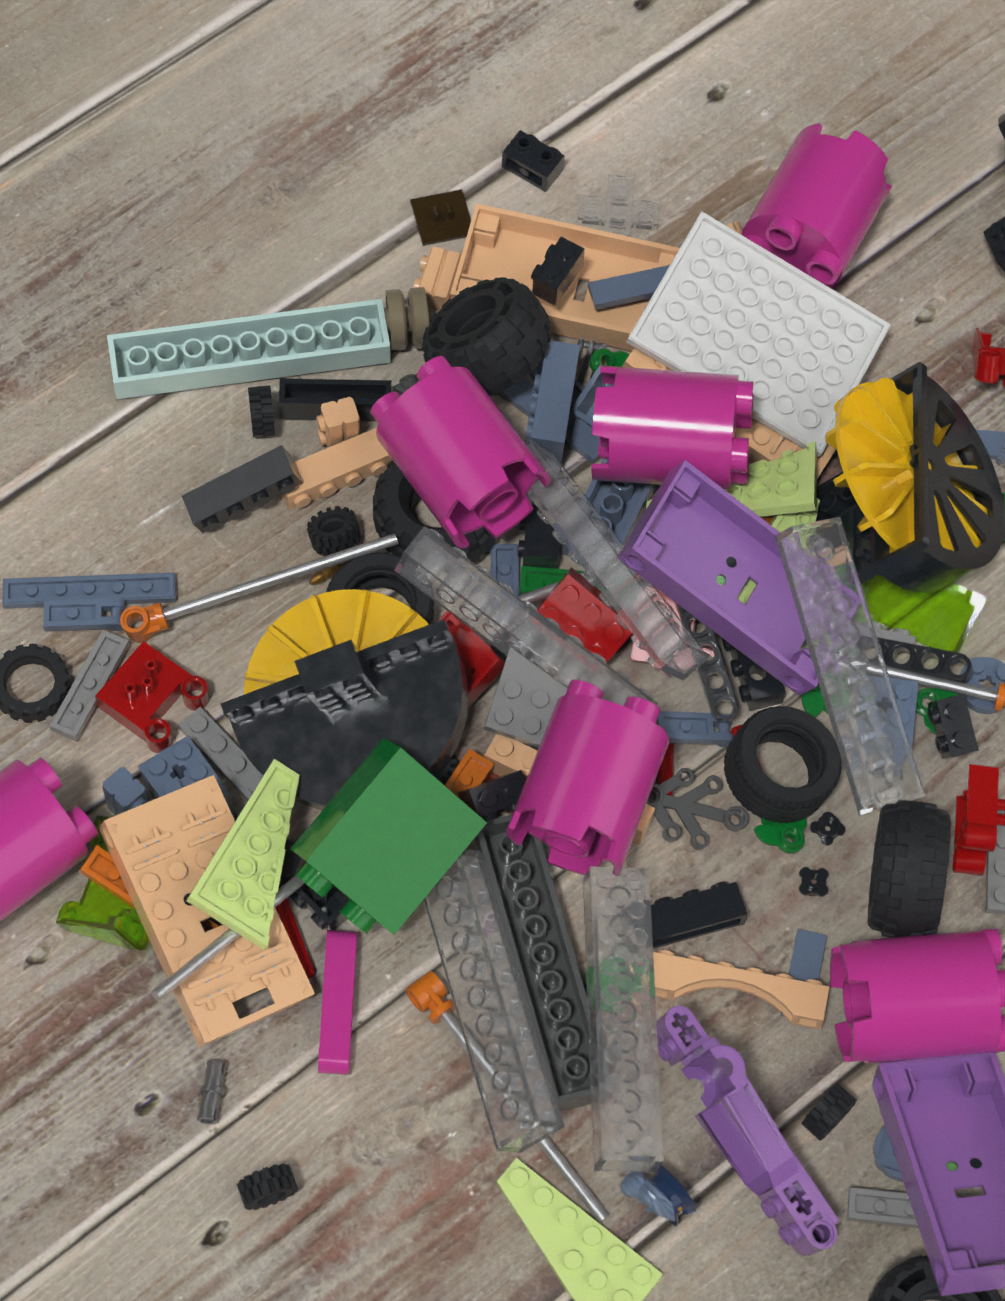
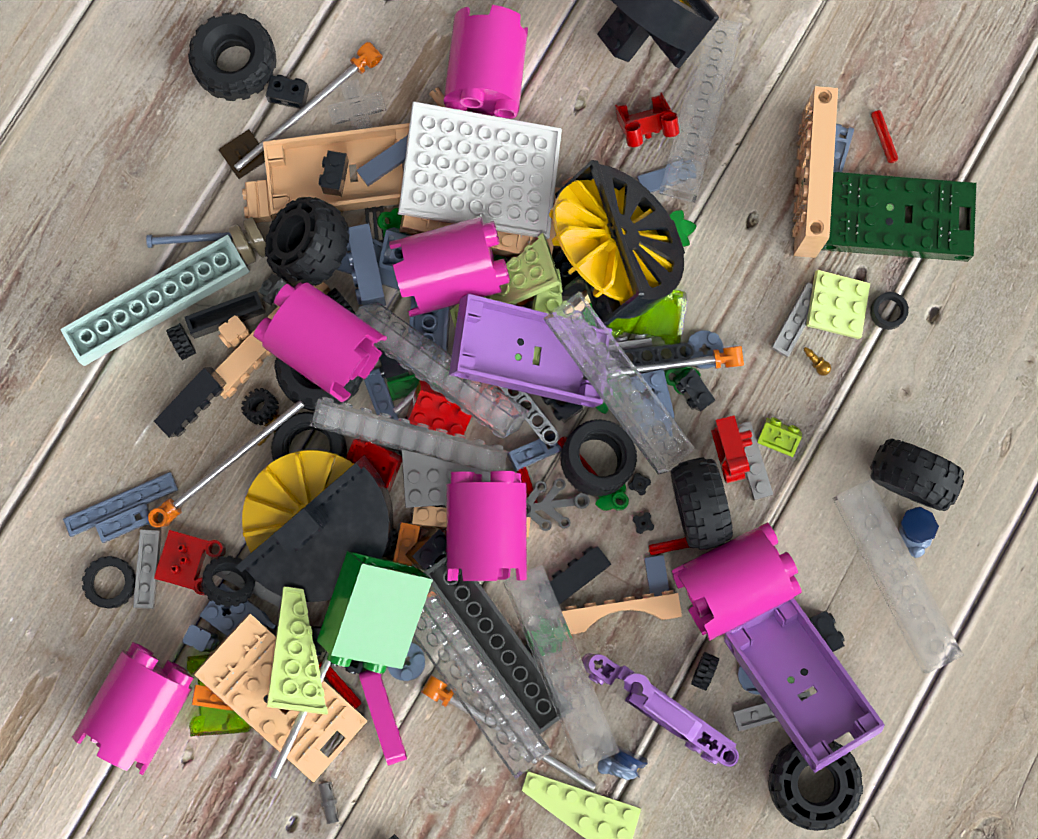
camera: 15 degrees left, 15 degrees up
none -> sand blue bar [146,232,233,248]
none -> black tyre [188,12,277,101]
none -> black tyre [201,556,256,607]
none -> flat silver piece [234,42,383,171]
none -> sand blue plate [387,642,425,681]
none -> red axle [648,537,689,555]

